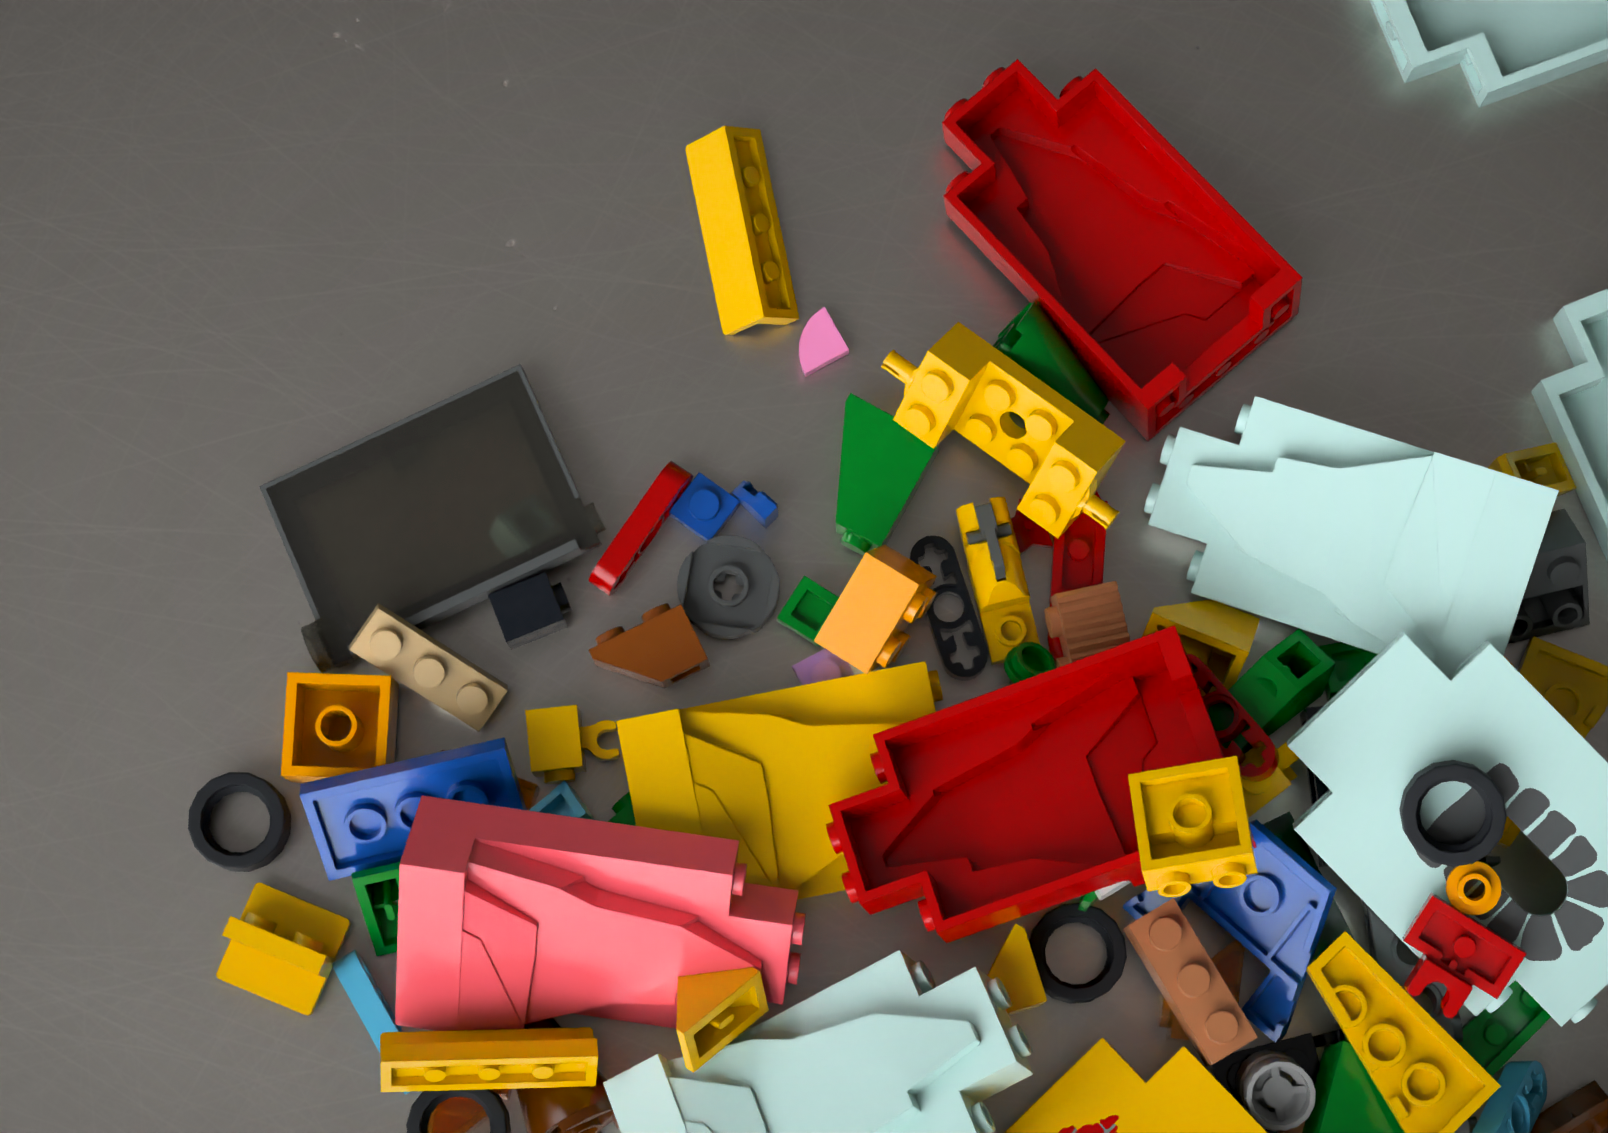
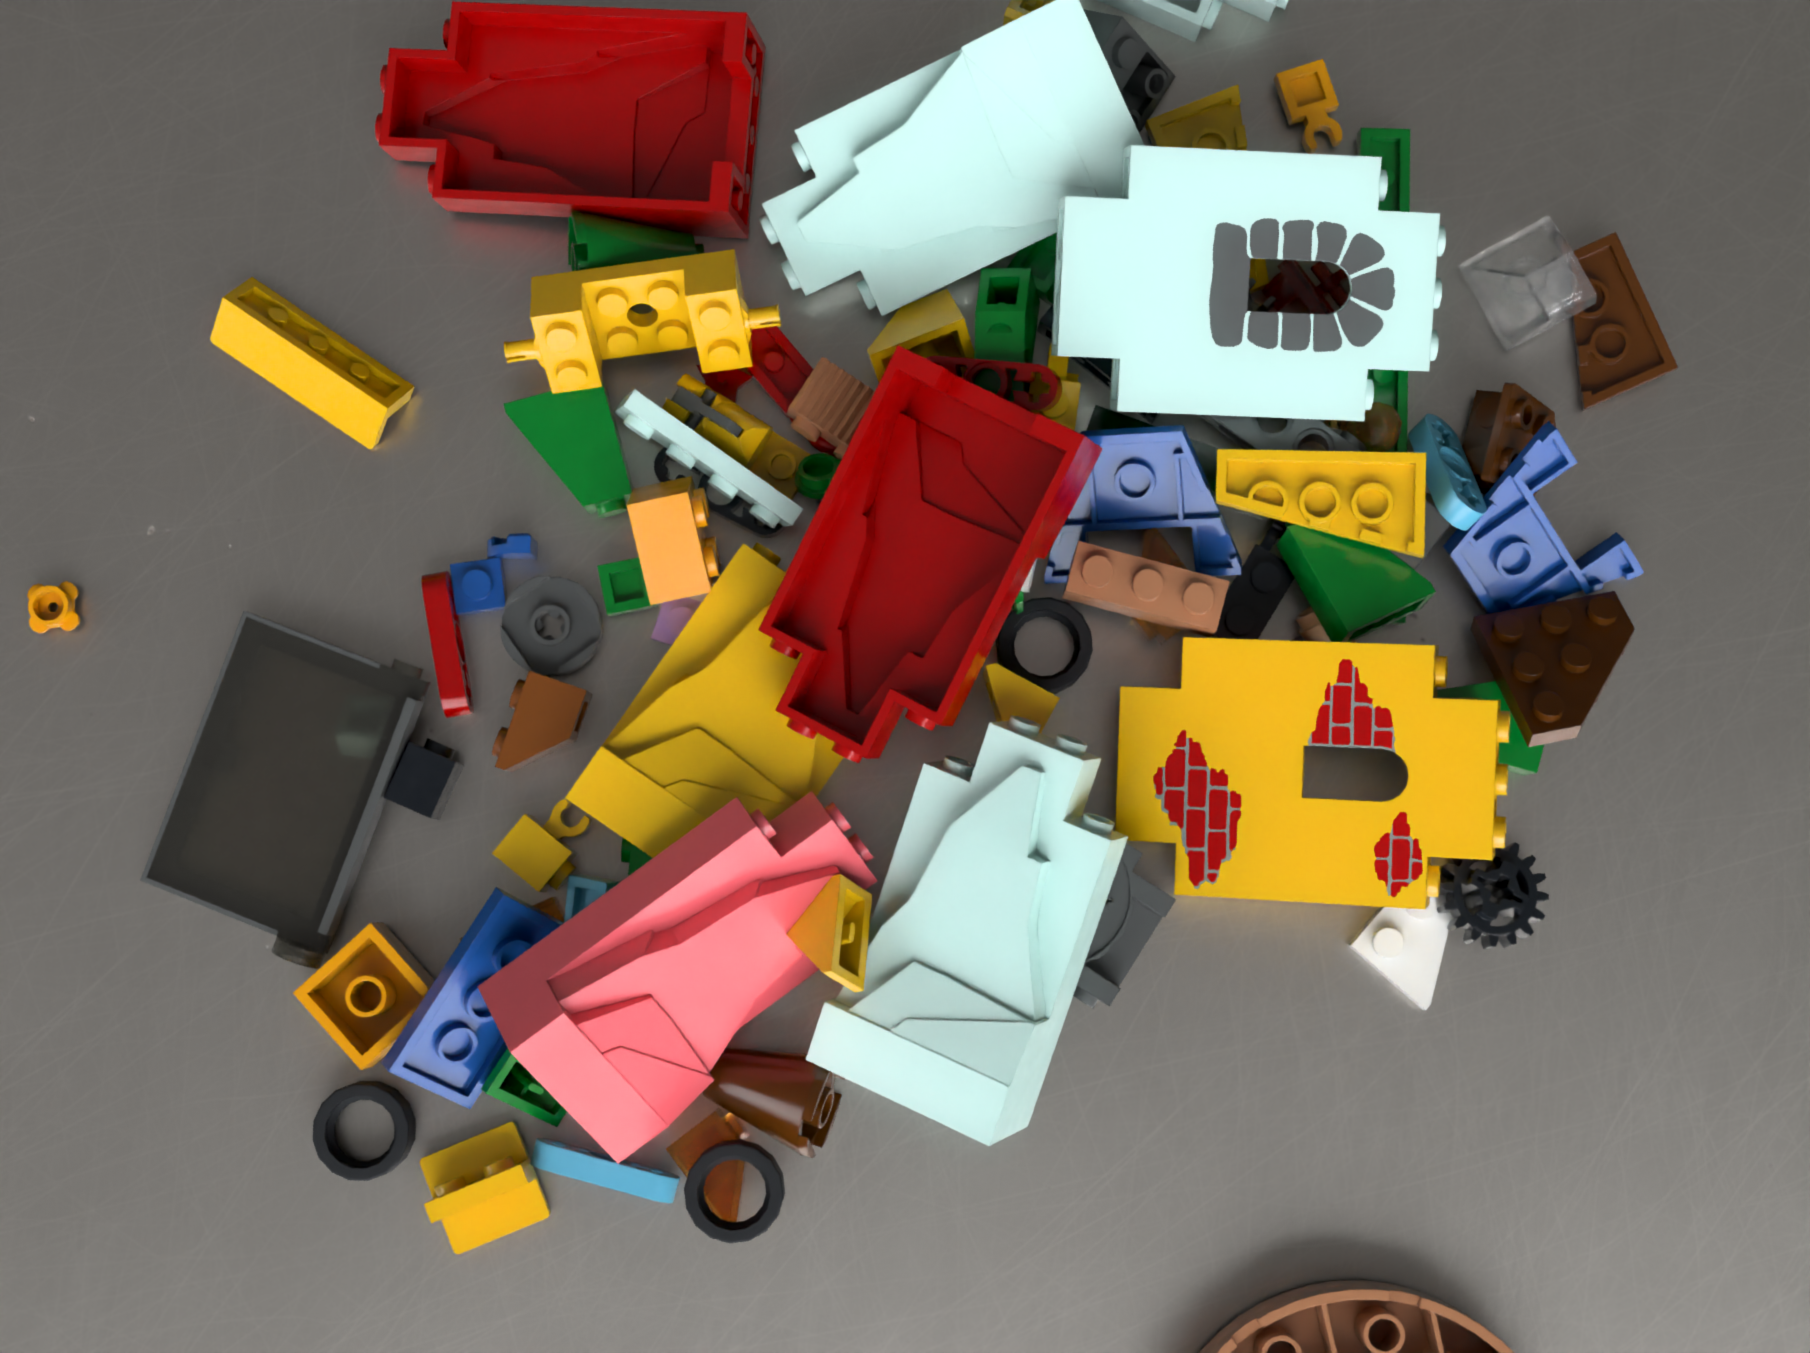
camera: 50 degrees left, 5 degrees up
tan plate [349,603,508,732] -> none
yellow panel [380,1027,598,1092] -> none
bright pink tile [799,307,849,377] -> none
yellow plate [1128,756,1258,897] -> none
light grey wheel [1235,1049,1316,1131] -> none
black tyre [1399,760,1507,867] -> none
red plate [1402,892,1526,1019] -> none
light orange plate [1446,861,1501,915] -> none
none -> light orange plate [27,581,80,633]
none -> light aqua wing [613,389,803,528]
none -> clear red hips [1262,260,1349,314]
none -> clear orange plate [1324,402,1402,452]

